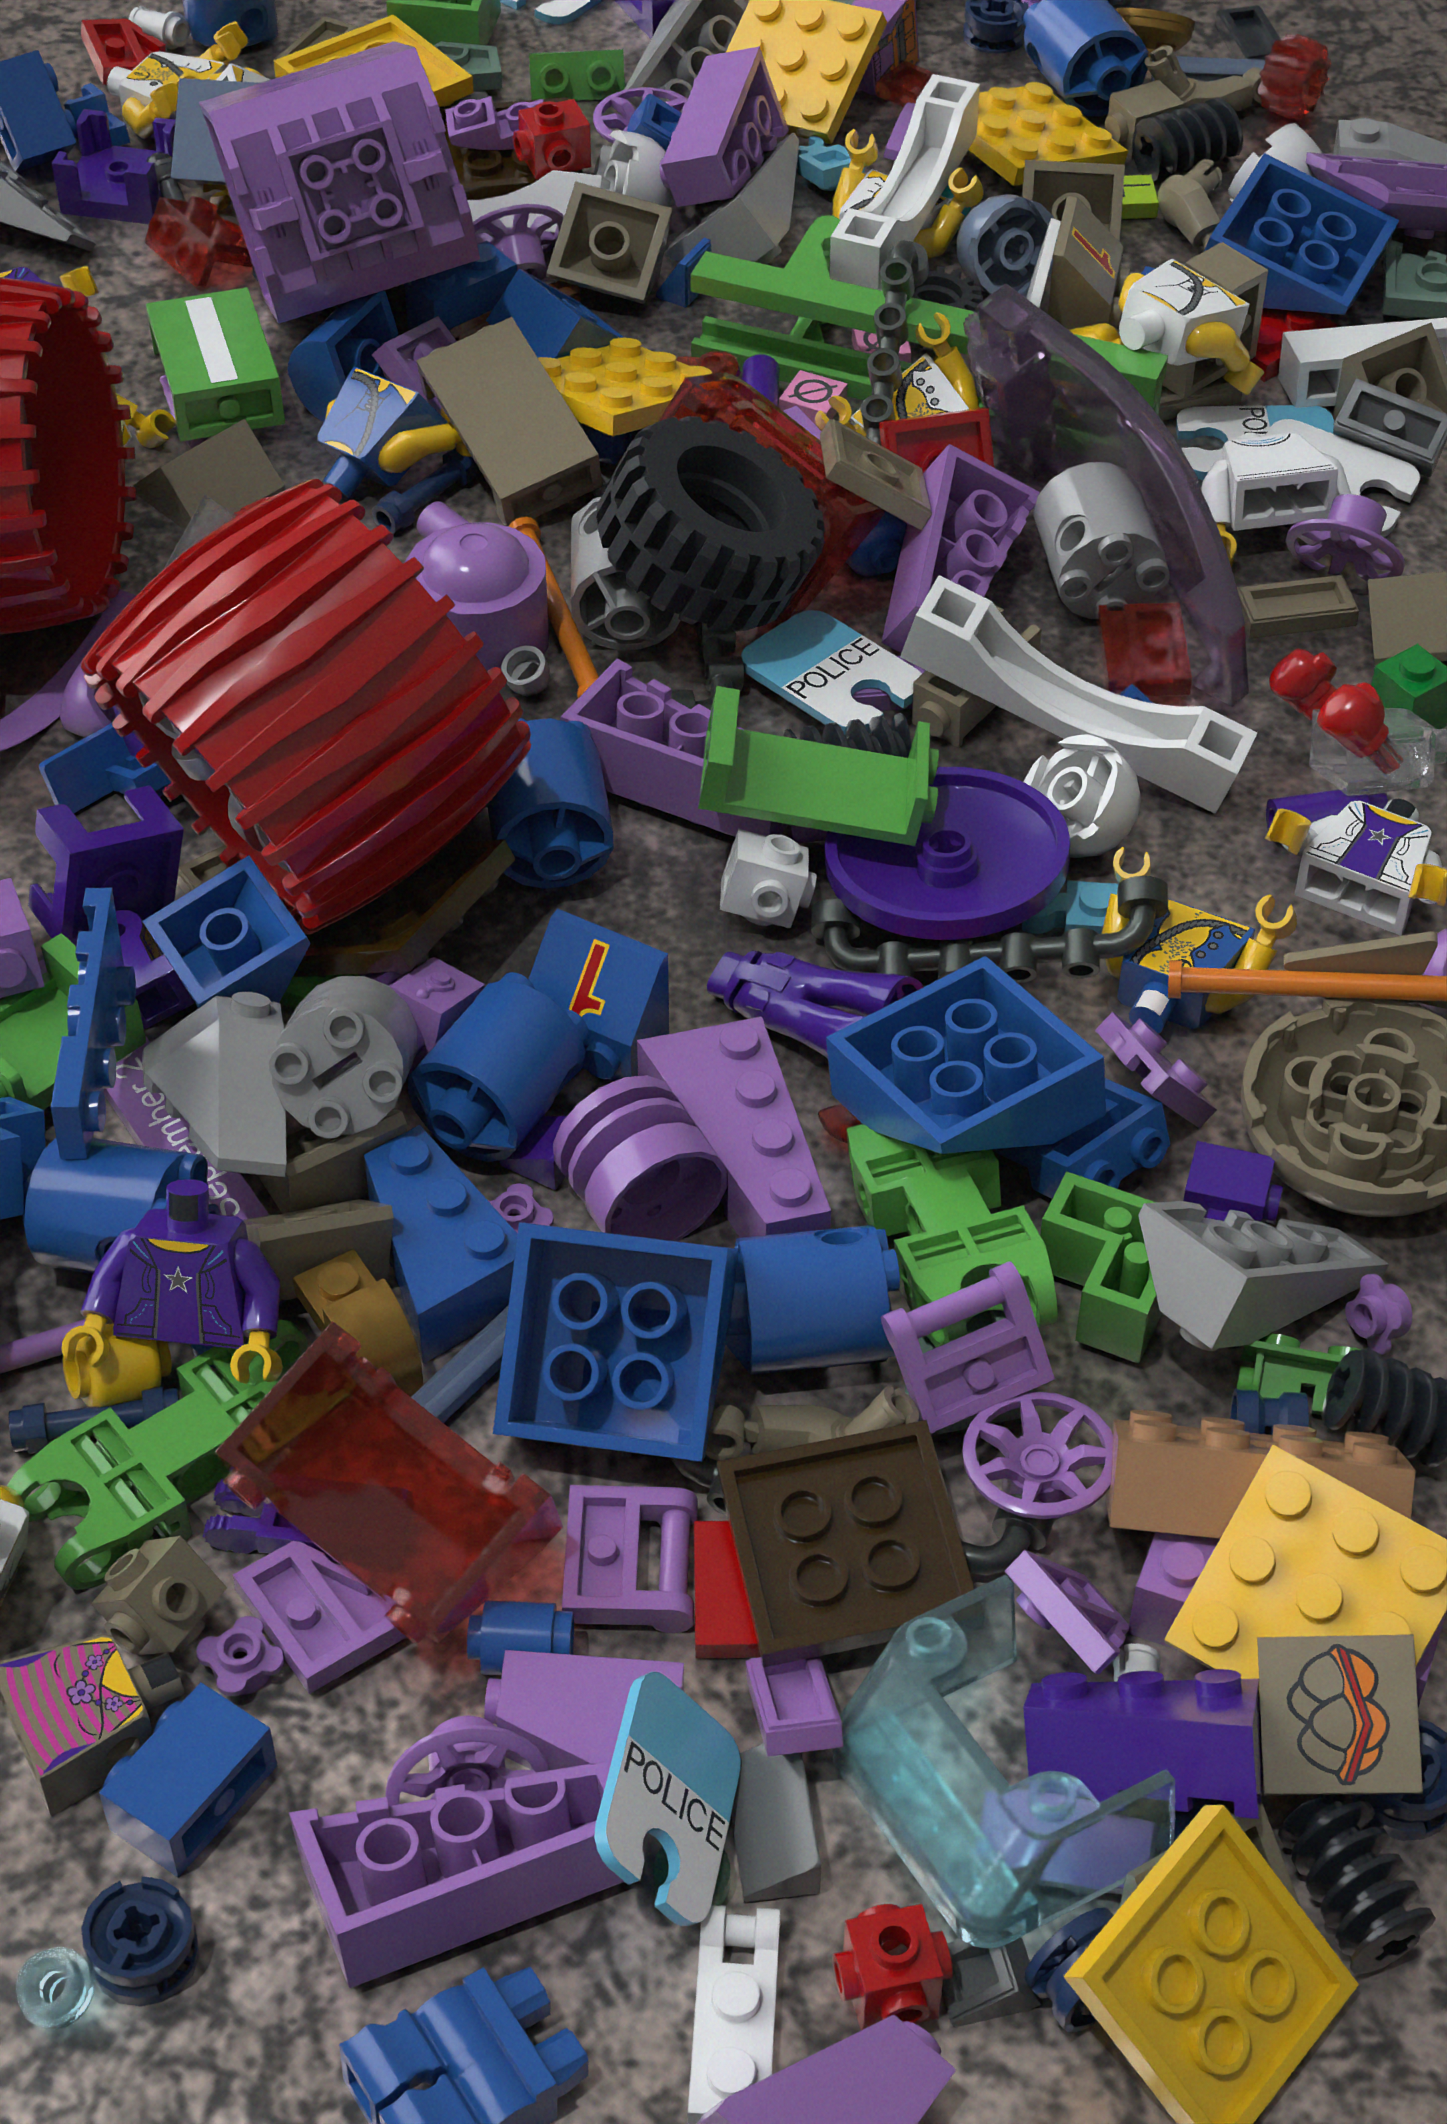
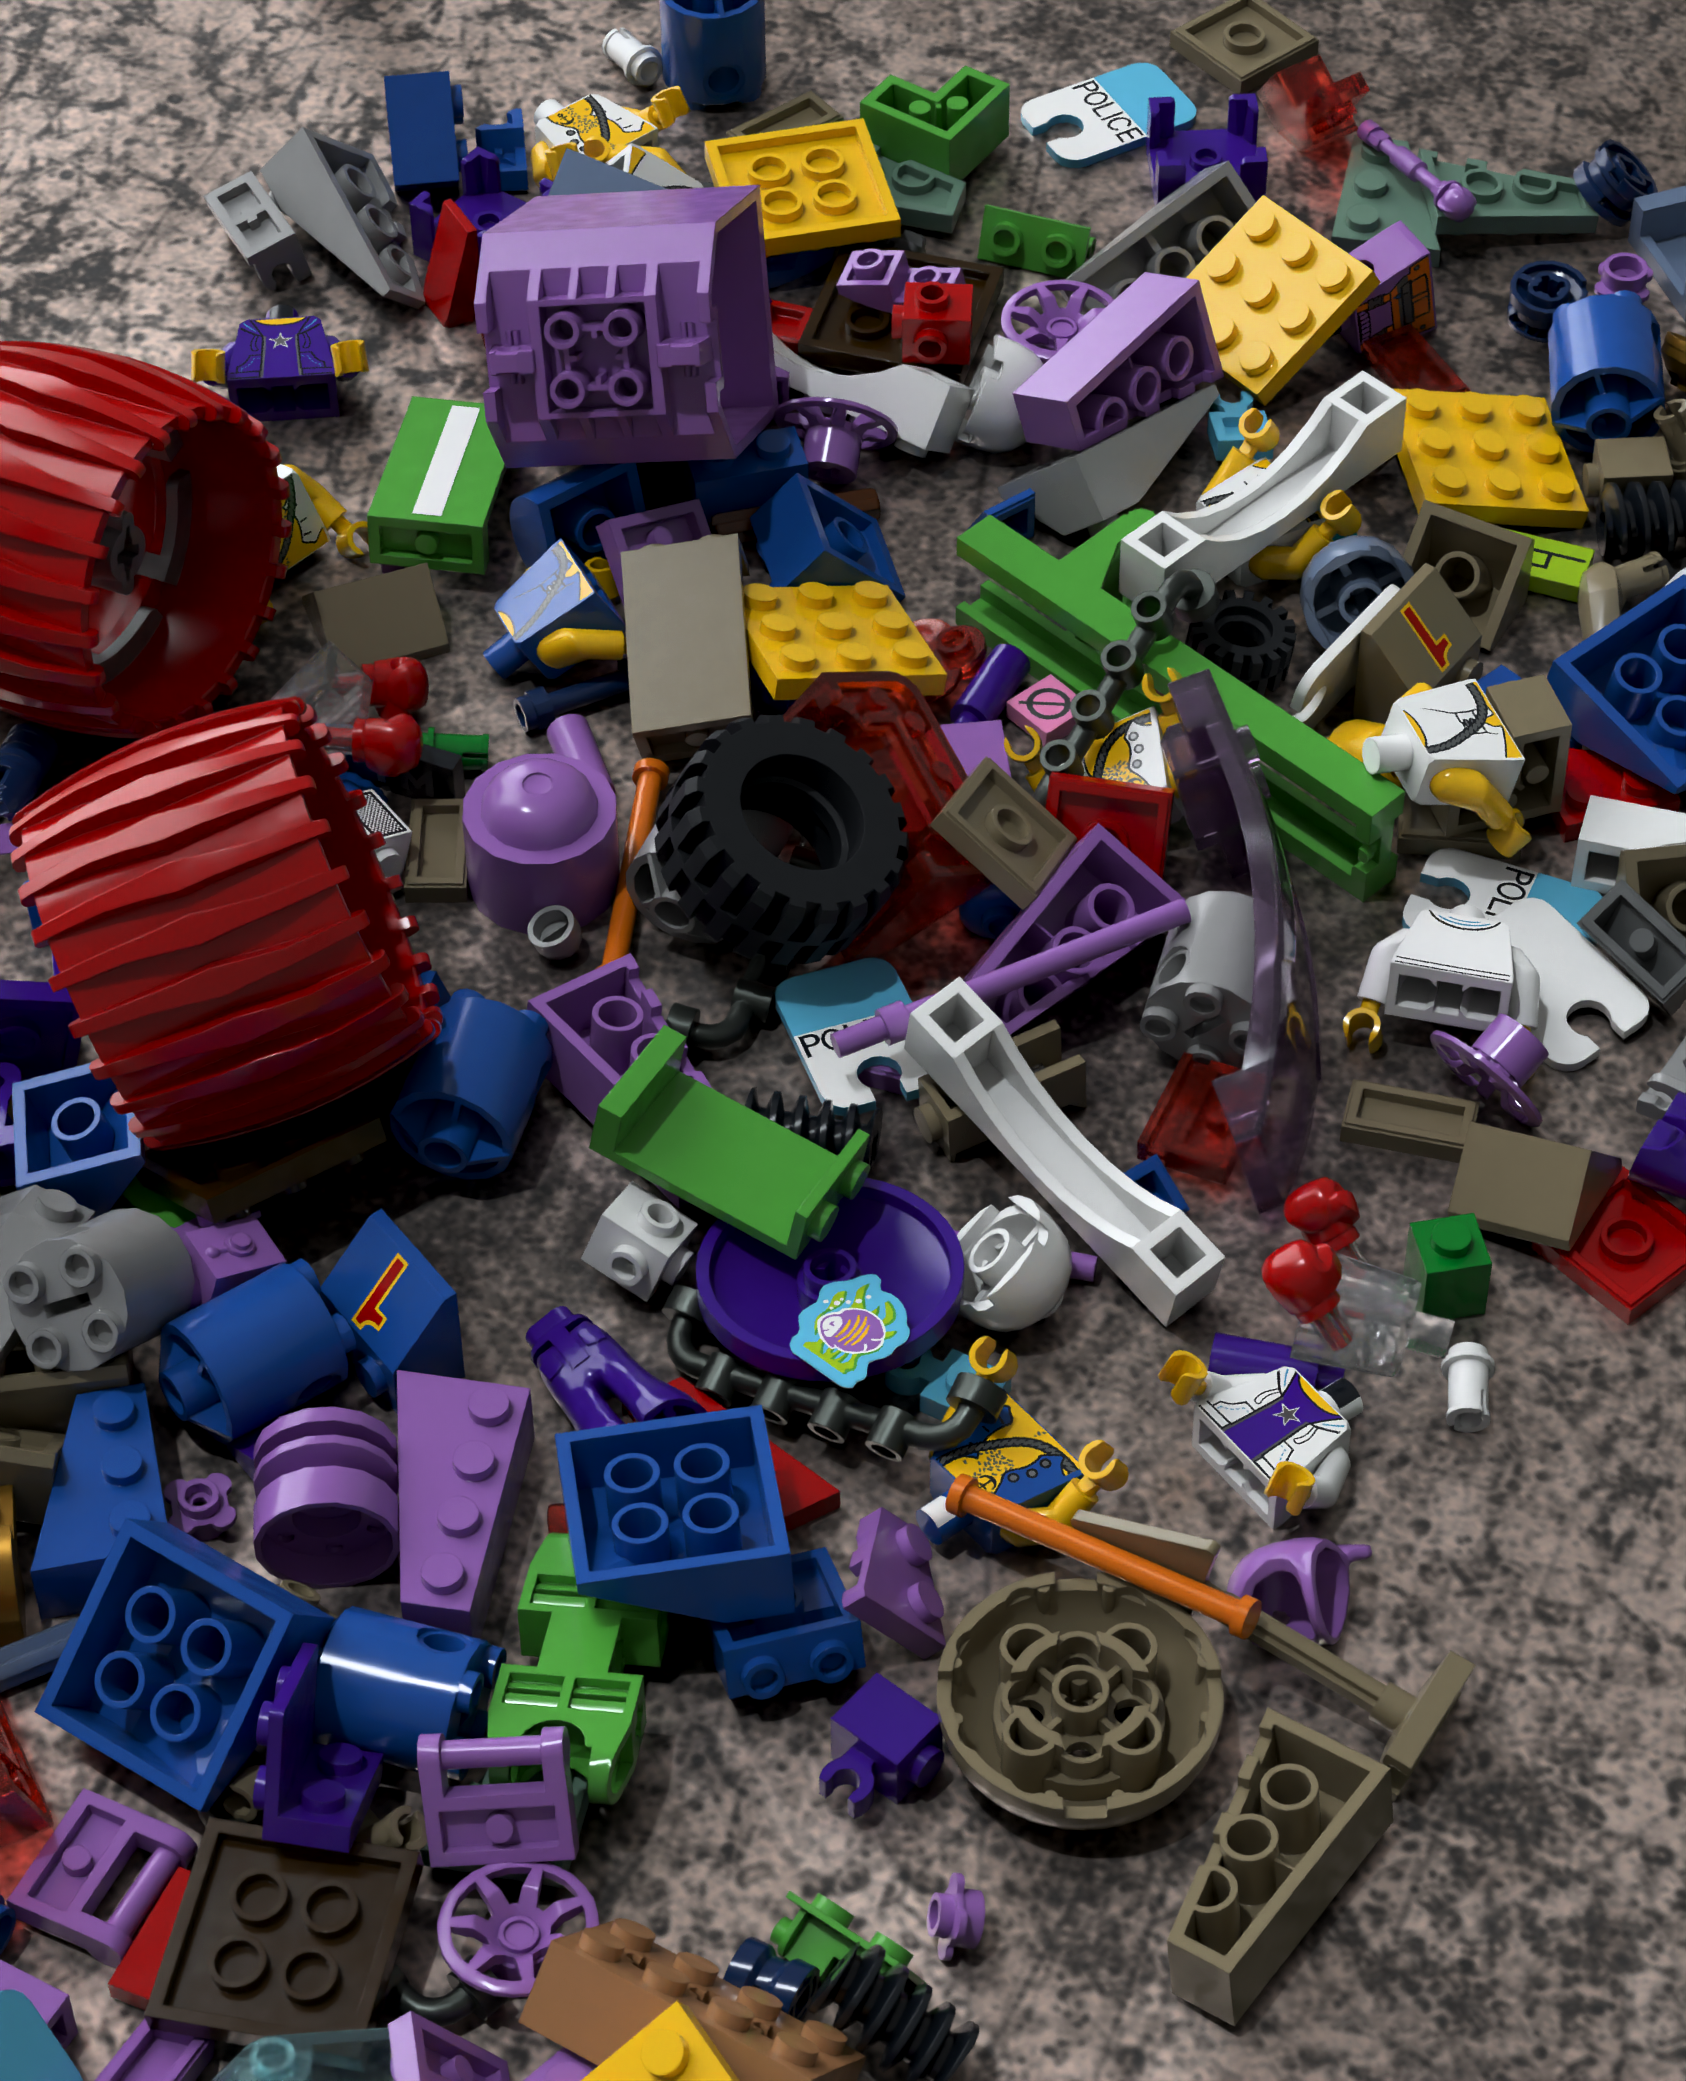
camera: 25 degrees right, 0 degrees up
red wing [81,18,166,85] -> none
dark tan slope [546,181,672,304] -> none
blue slope [627,93,682,151] -> none
bright green brick [1040,1171,1163,1363] -> none
light grey wedge [1138,1201,1389,1351] -> none
none -> dark purple bracket [253,1642,384,1853]
none -> red slope [423,199,479,328]
none -> sticker [789,1274,910,1388]
none -> medium lavender bar [830,898,1191,1058]

